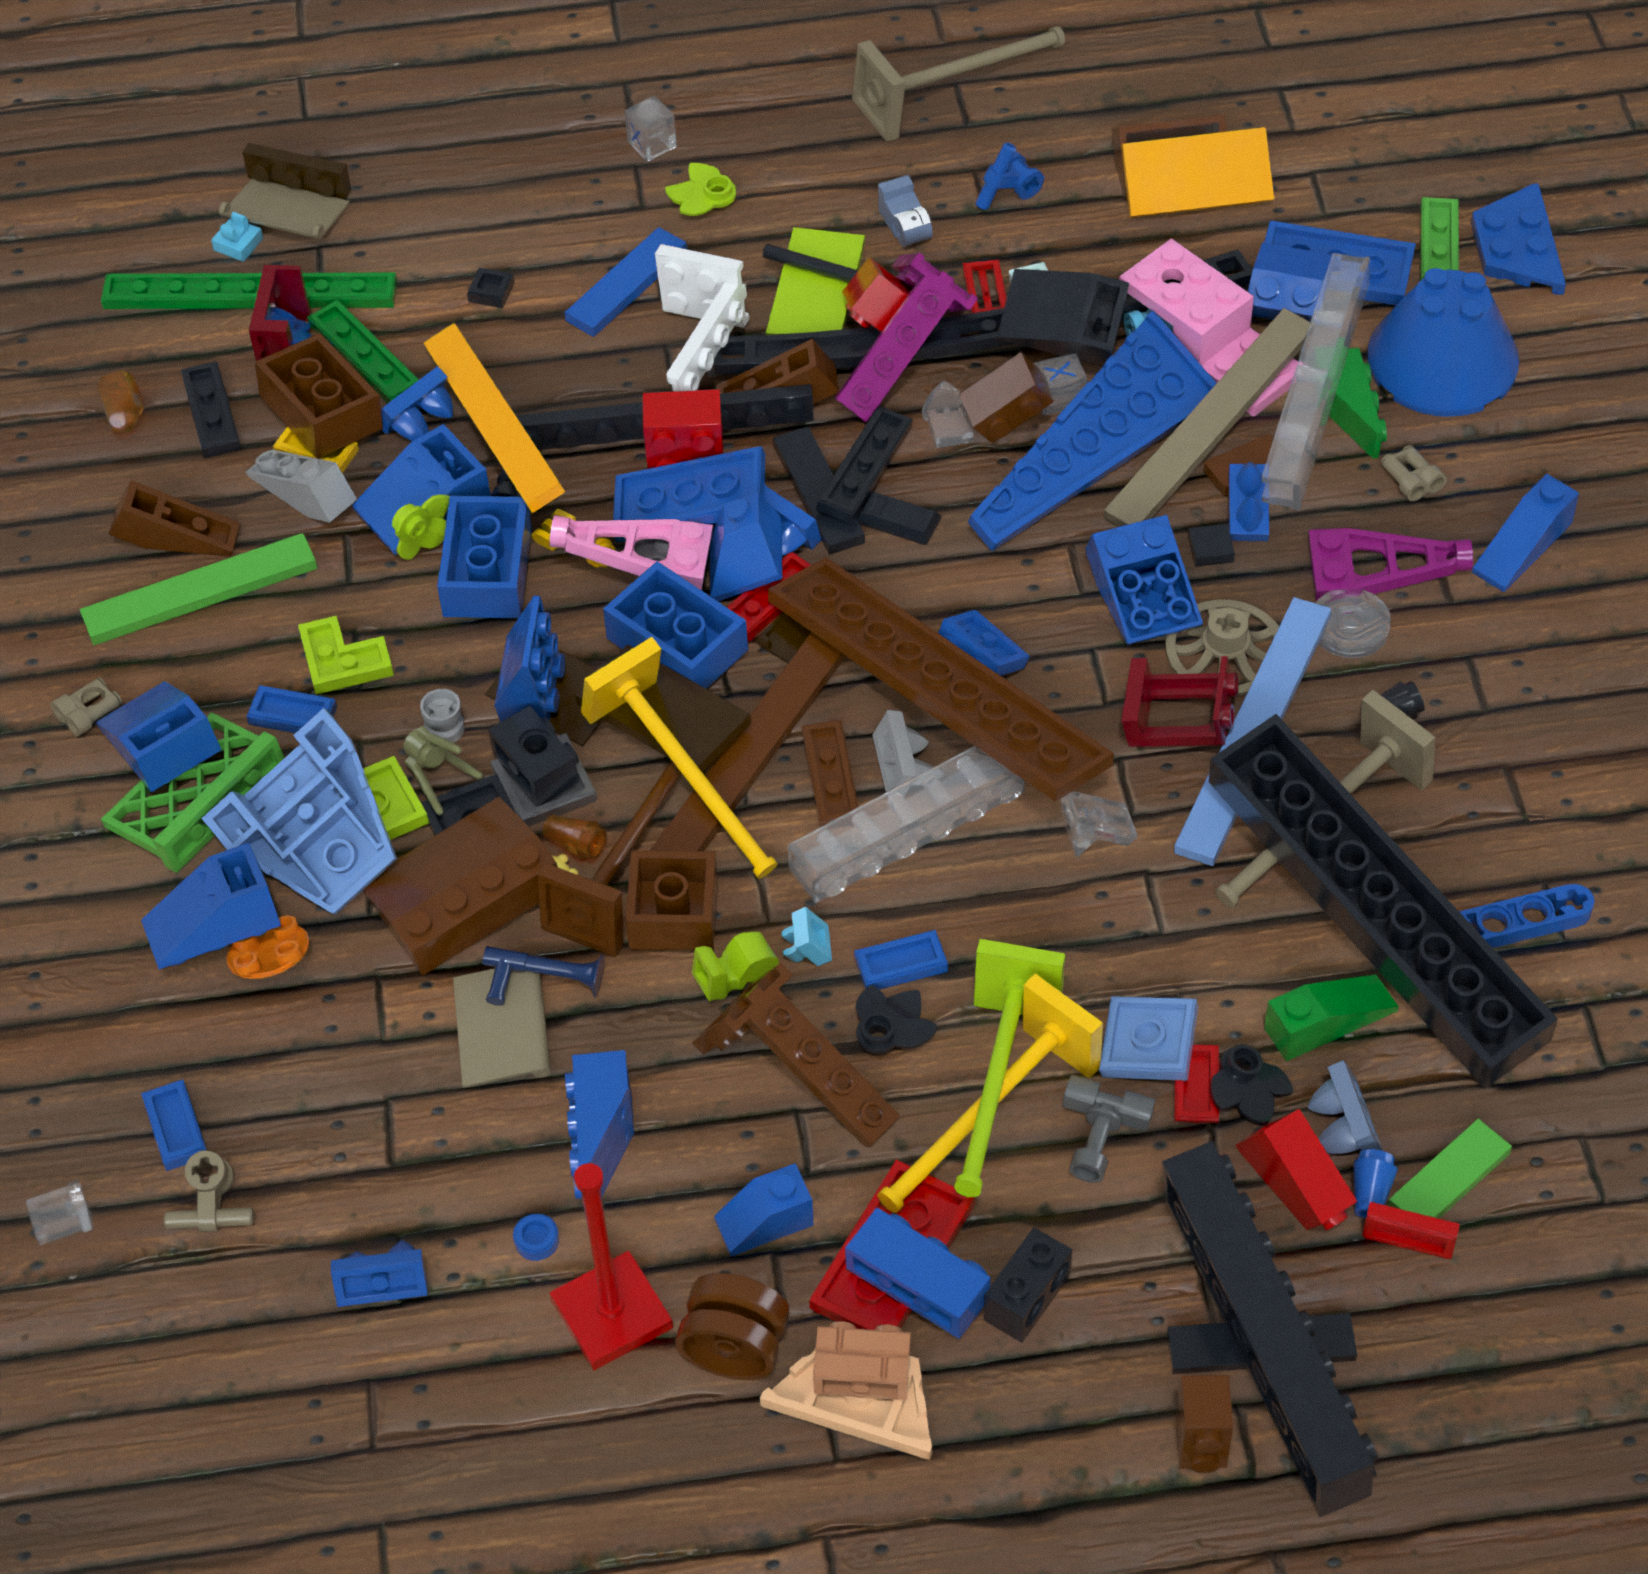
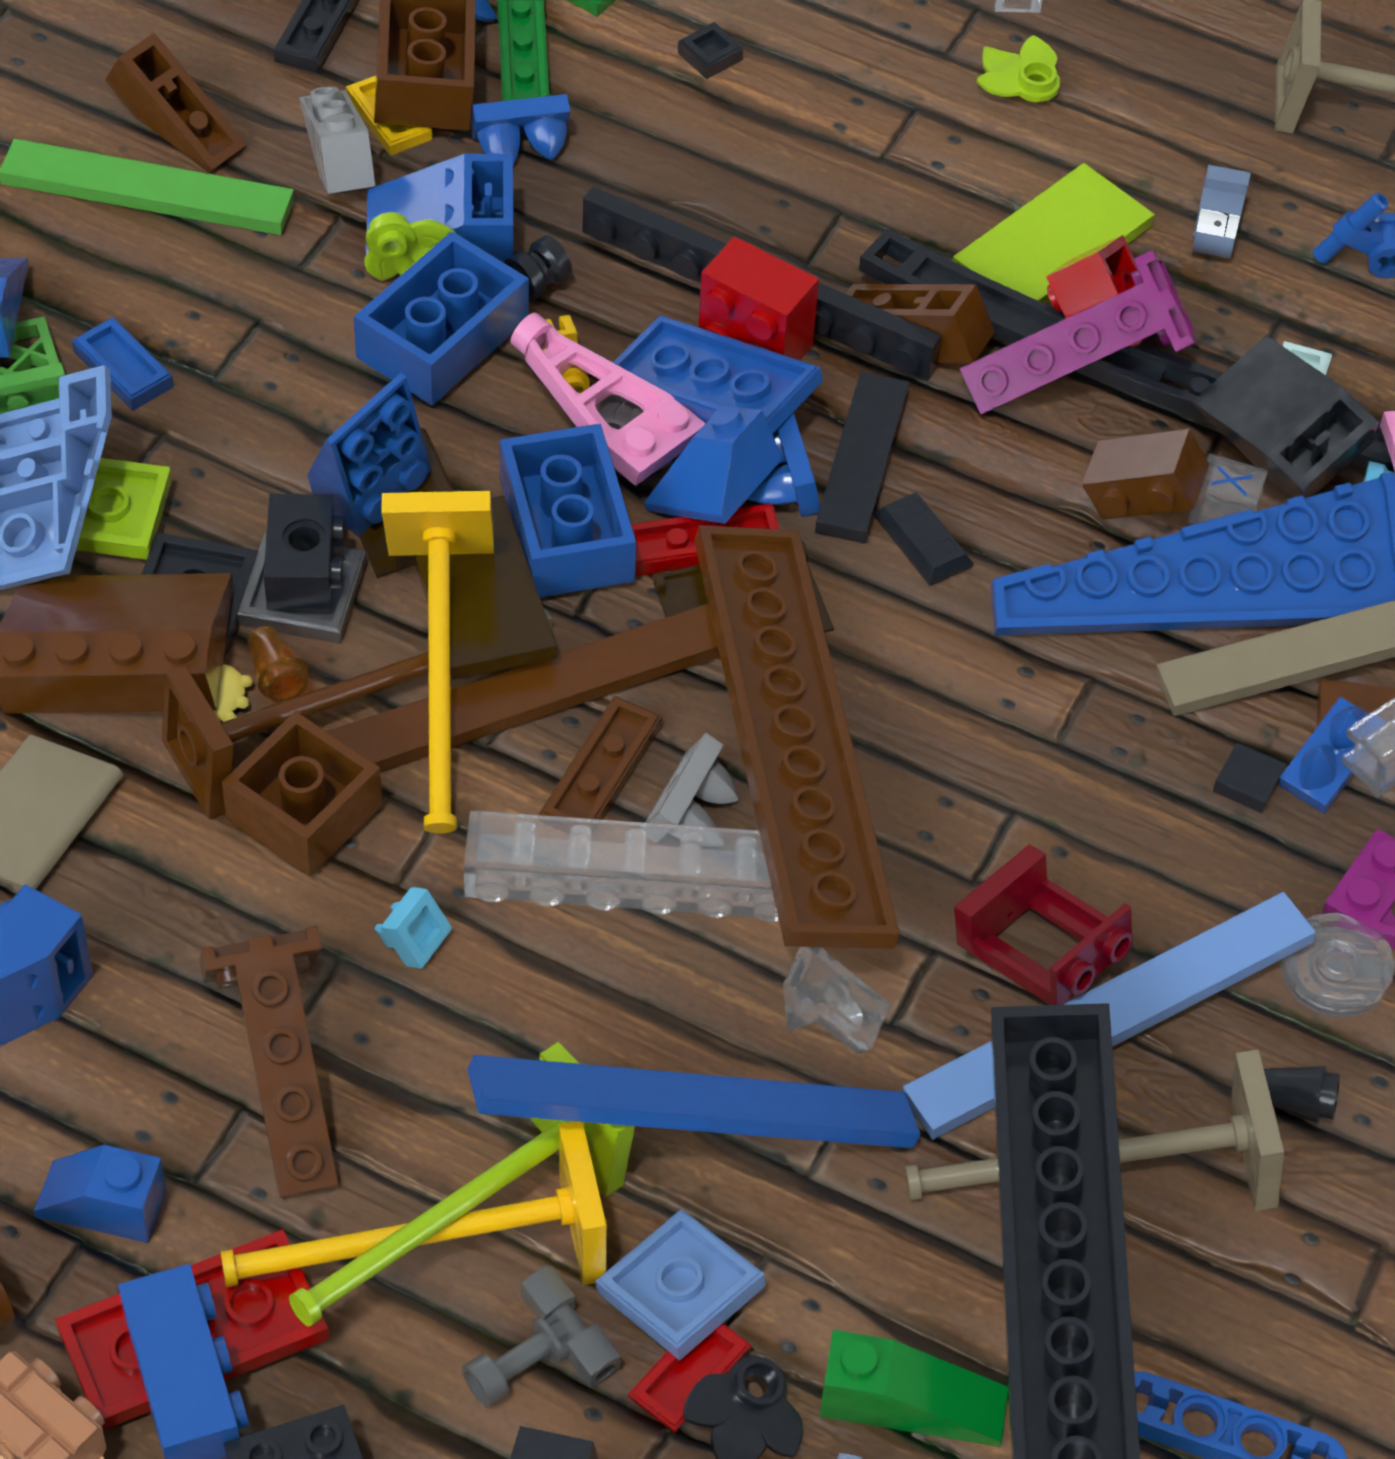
camera: 30 degrees right, 0 degrees up
lime plate [298,616,394,695] -> none
olive plant [404,726,484,815] -> none
light grey wheel [420,689,465,743] -> none
light orange tile [423,323,565,513] -> none
dark blue piece [483,946,605,1005] -> none
blue tile [565,227,687,337] -> none
white bracket [655,244,750,392] -> none
lime leg [692,932,779,1002] -> none
black bar [763,244,859,283] -> none
black tile [816,405,913,524] -> none
blue tile [854,930,948,990] -> none
black plate [856,985,937,1054] -> none
clear tile [922,381,973,448] -> none
blue bracket [938,609,1029,676] -> none
red tile [963,260,1007,313] -> none
blue slope [1085,515,1203,645] -> none
dark tan wheel [1165,600,1279,696] -> none
none -> blue tile [467,1055,921,1148]

